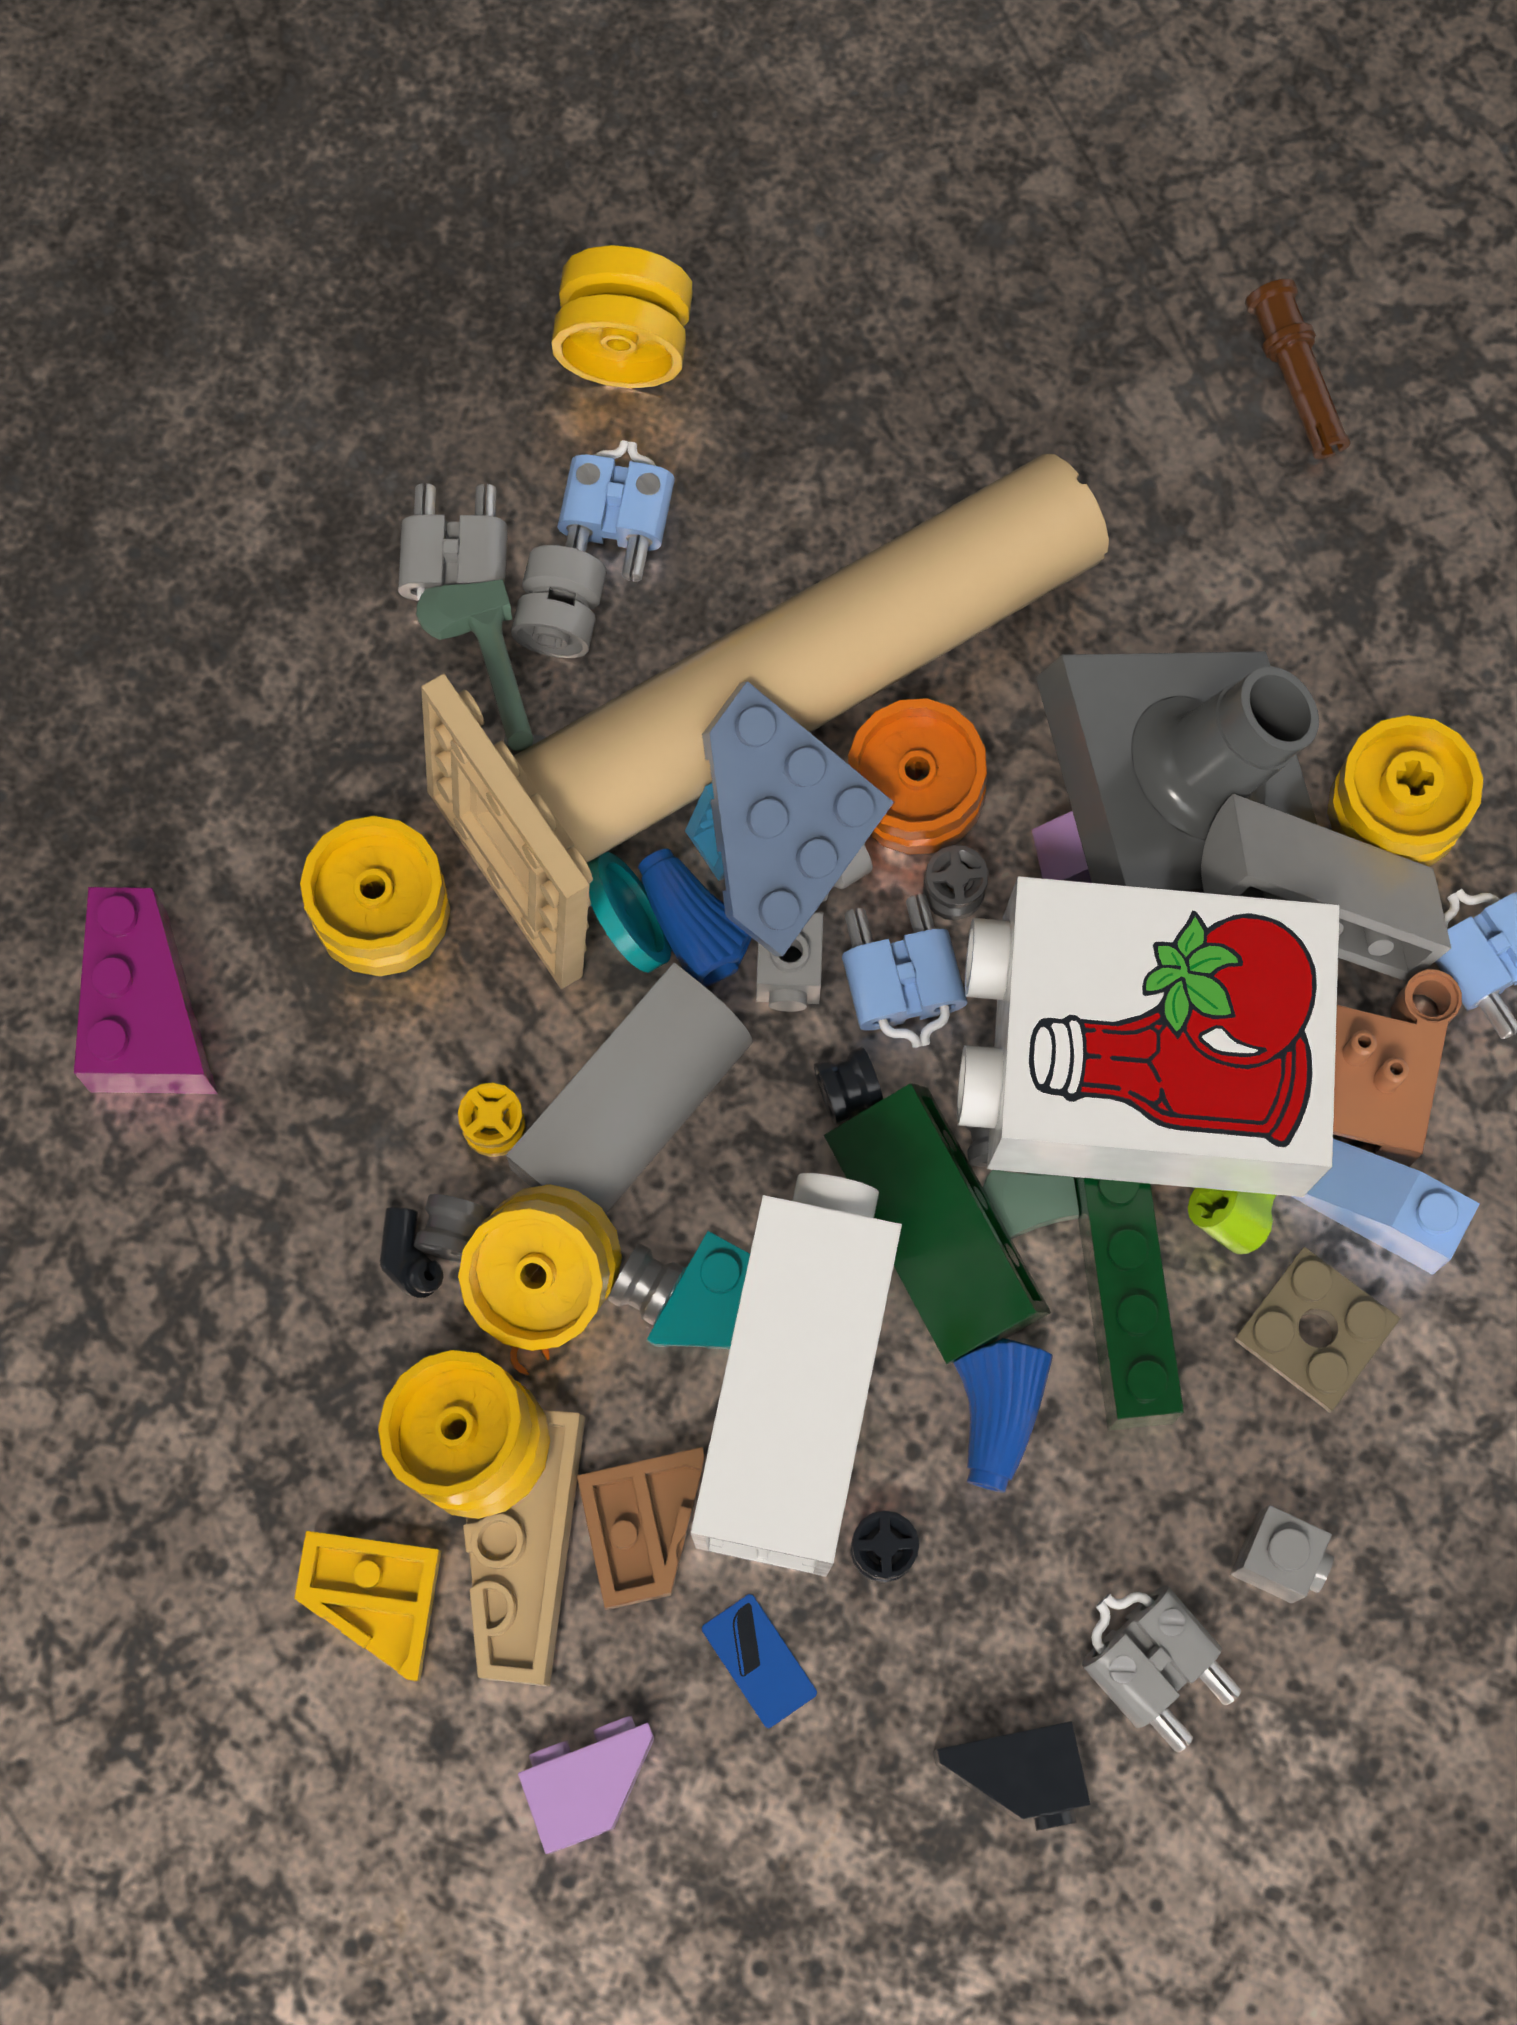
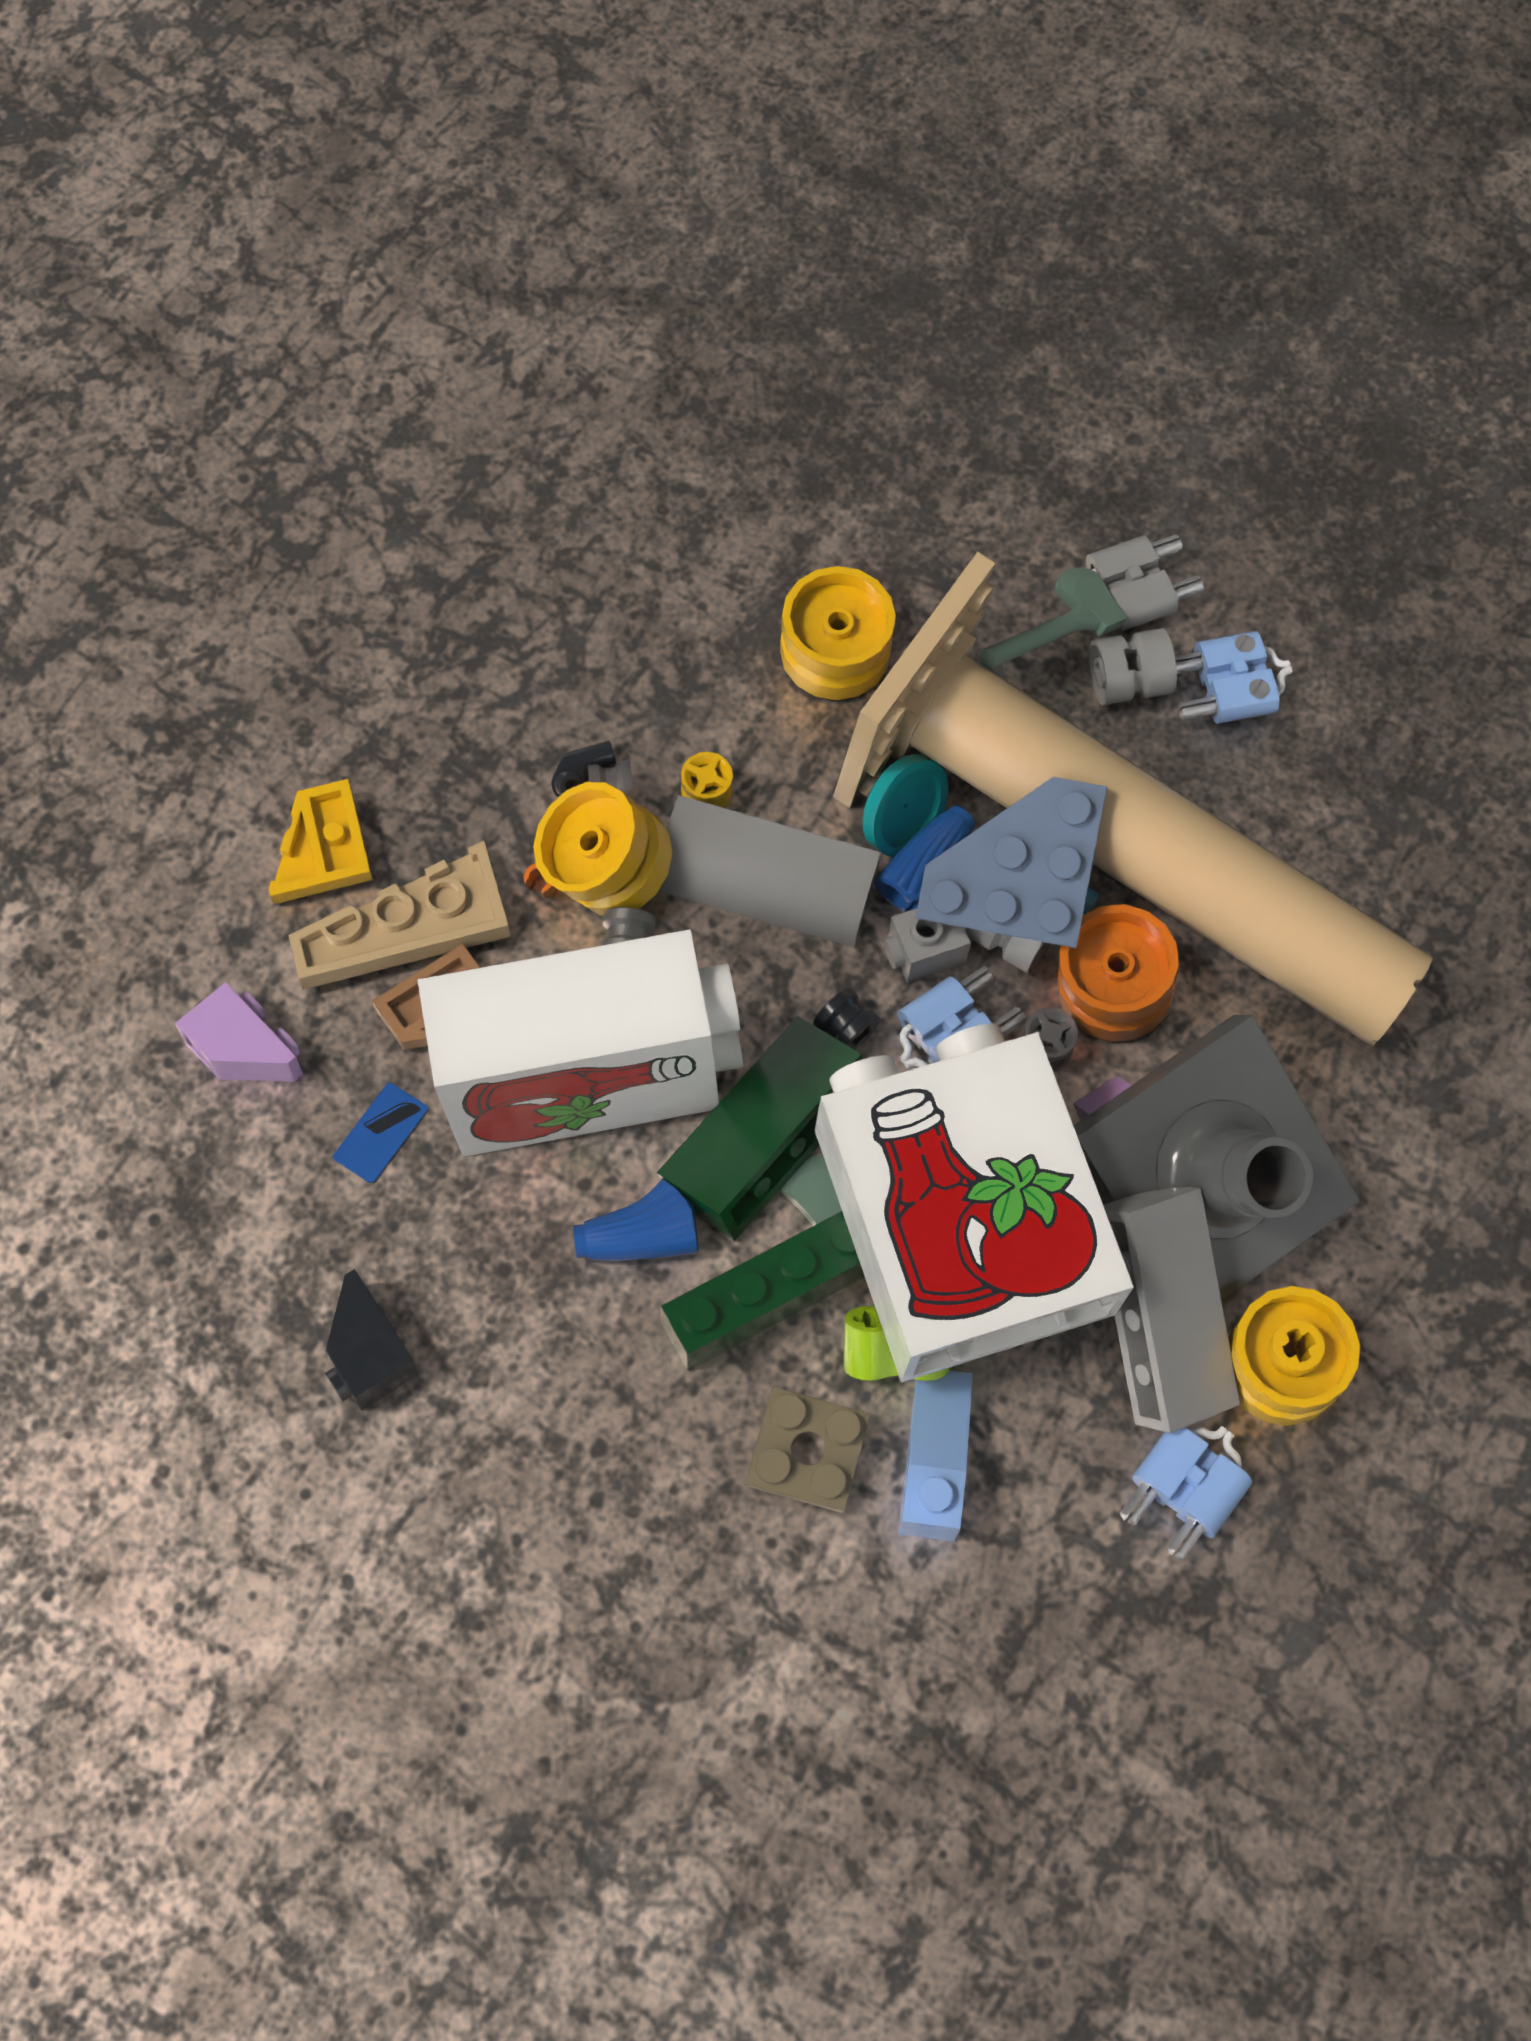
camera: 65 degrees right, 5 degrees down
magenta wedge [74,887,218,1094] -> none
yellow wheel [378,1350,550,1519] -> none
yellow wheel [552,245,693,389] -> none
black wheel [850,1510,919,1583] -> none
light grey piece [1082,1585,1241,1752] -> none
light grey brick [1230,1505,1334,1604] -> none
nougat piece [1333,969,1462,1167] -> none

